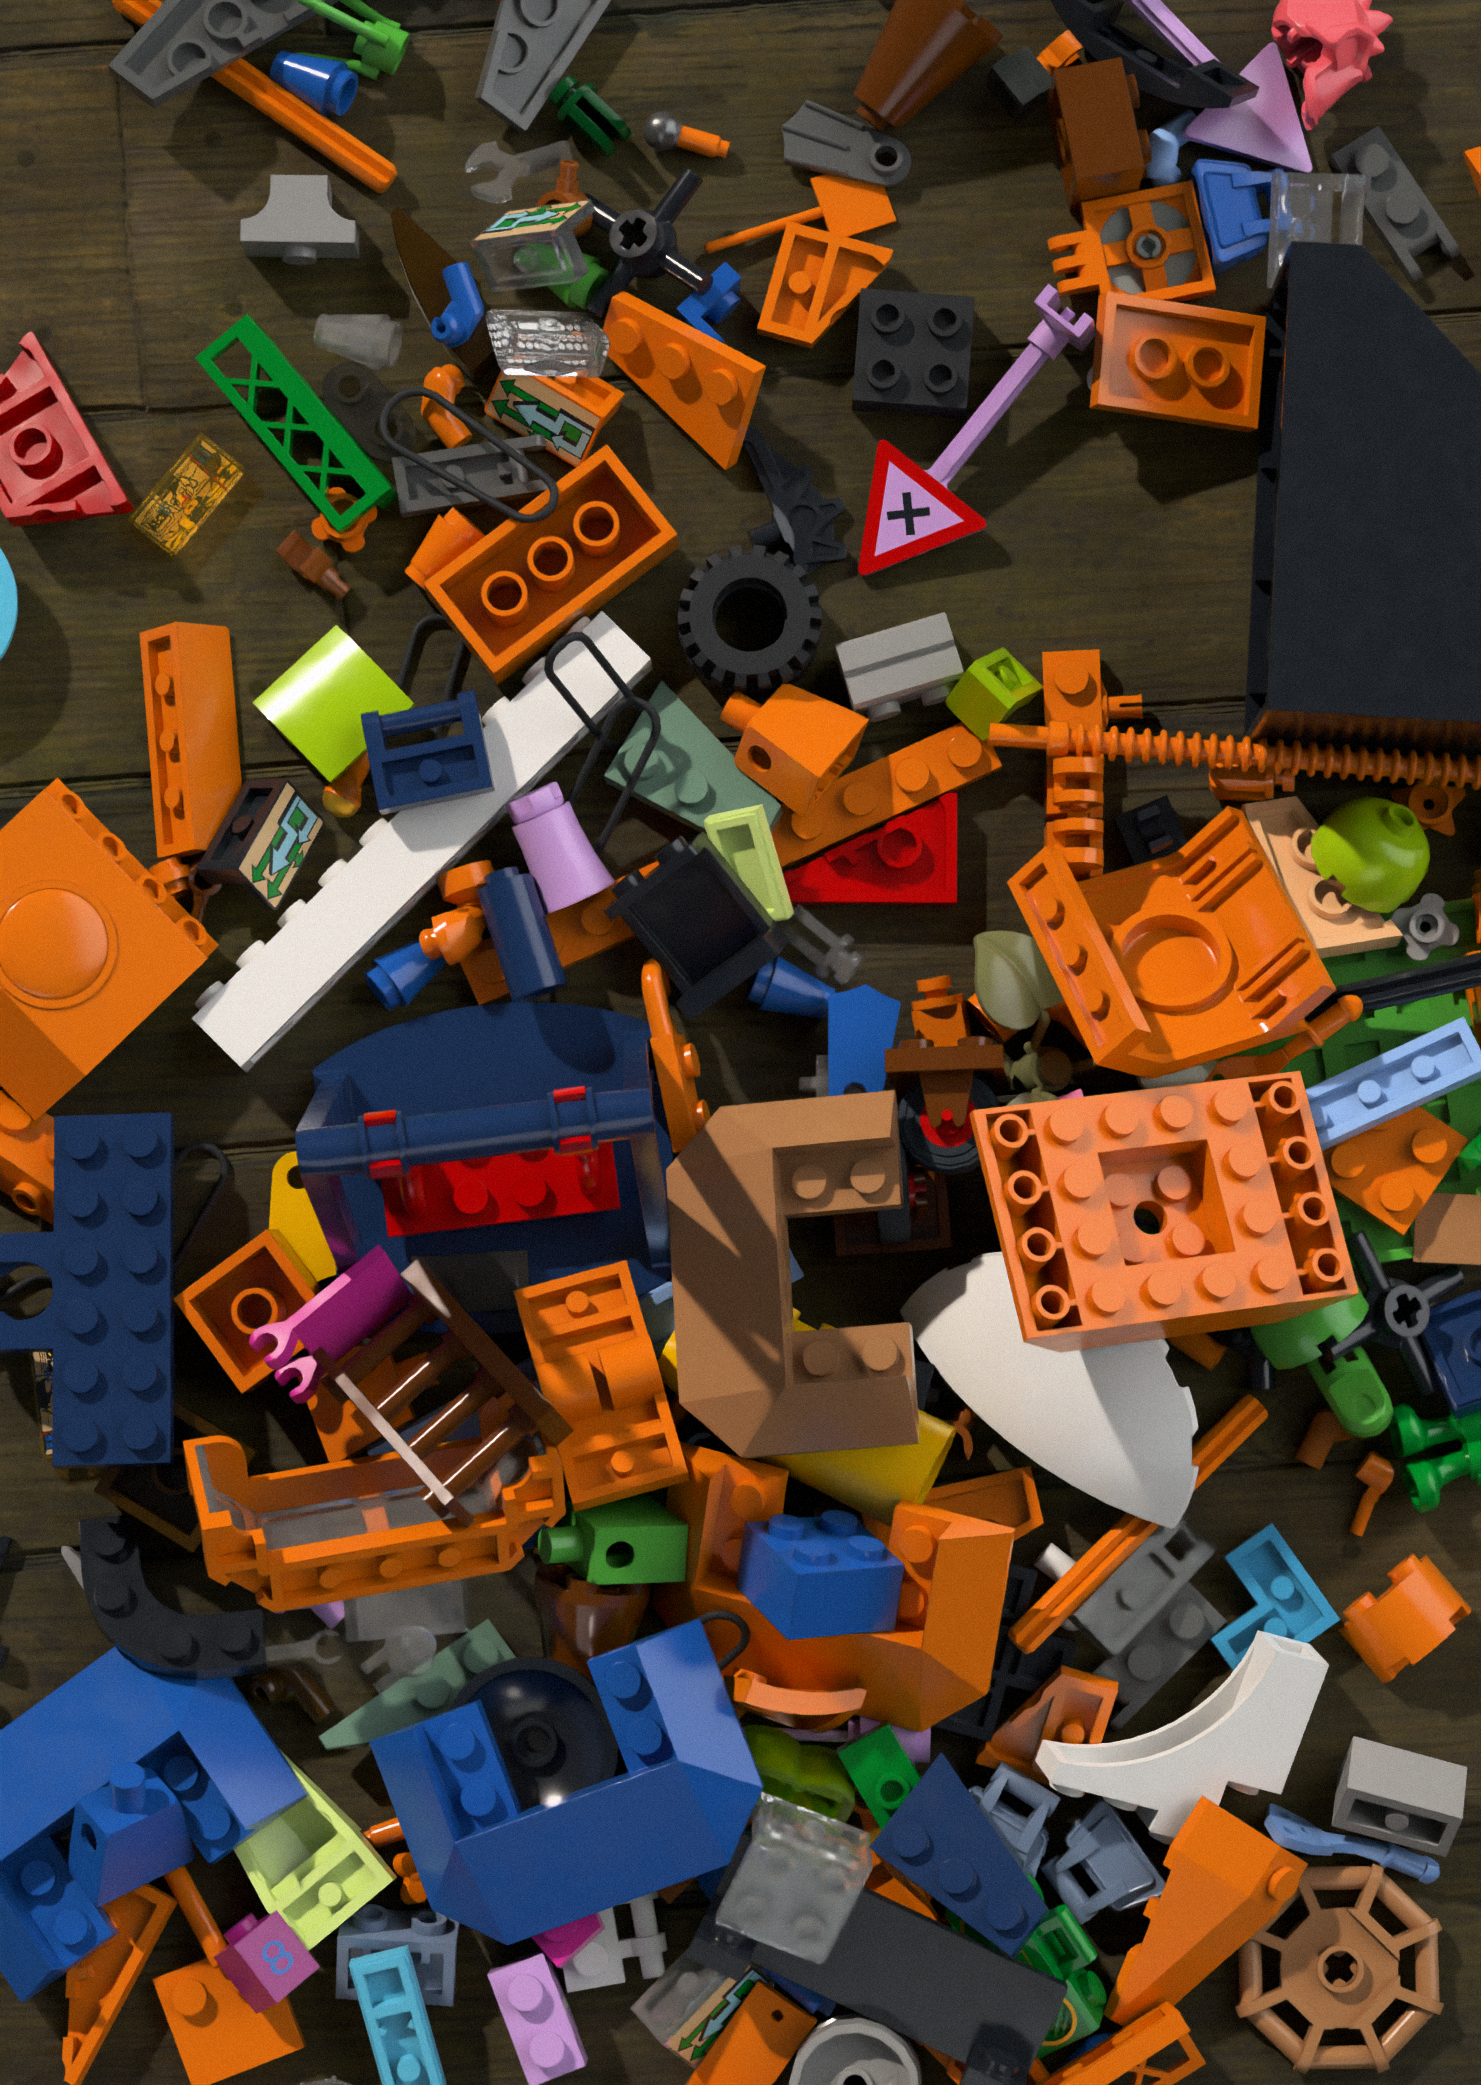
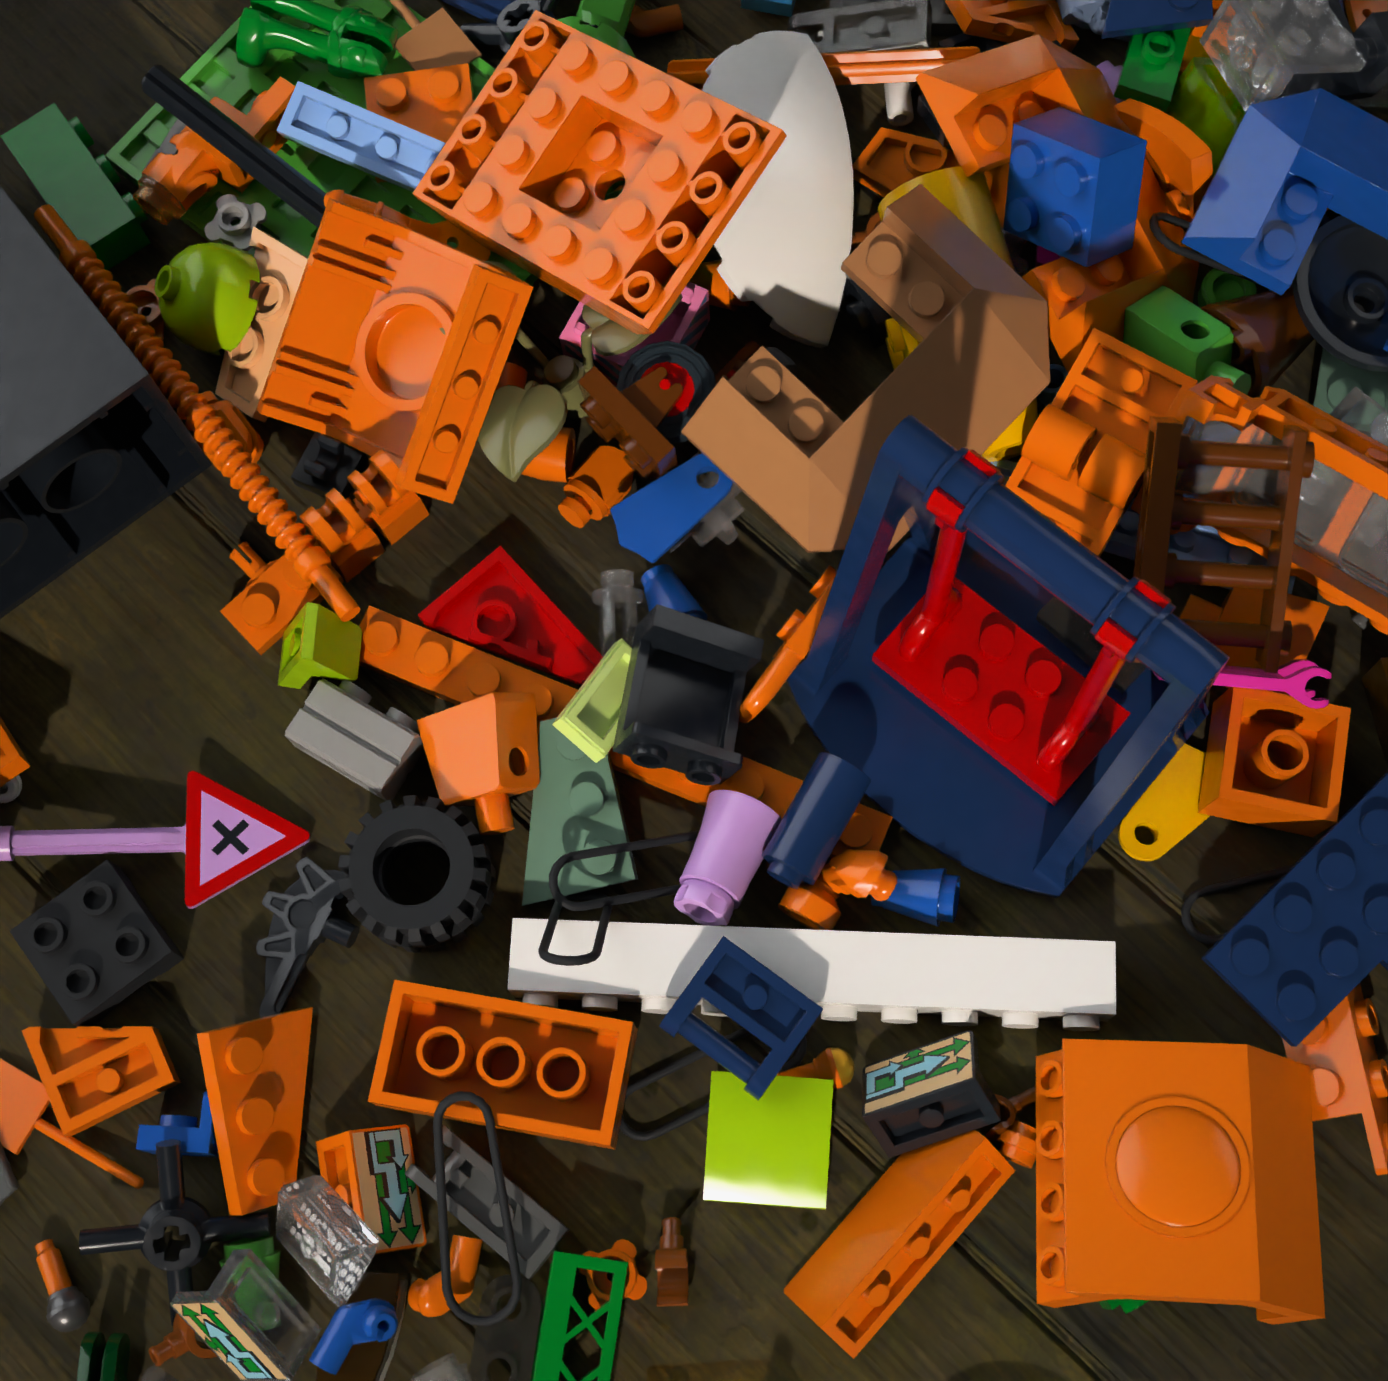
camera: 125 degrees left, 10 degrees down
orange cone [404,507,486,591] -> none

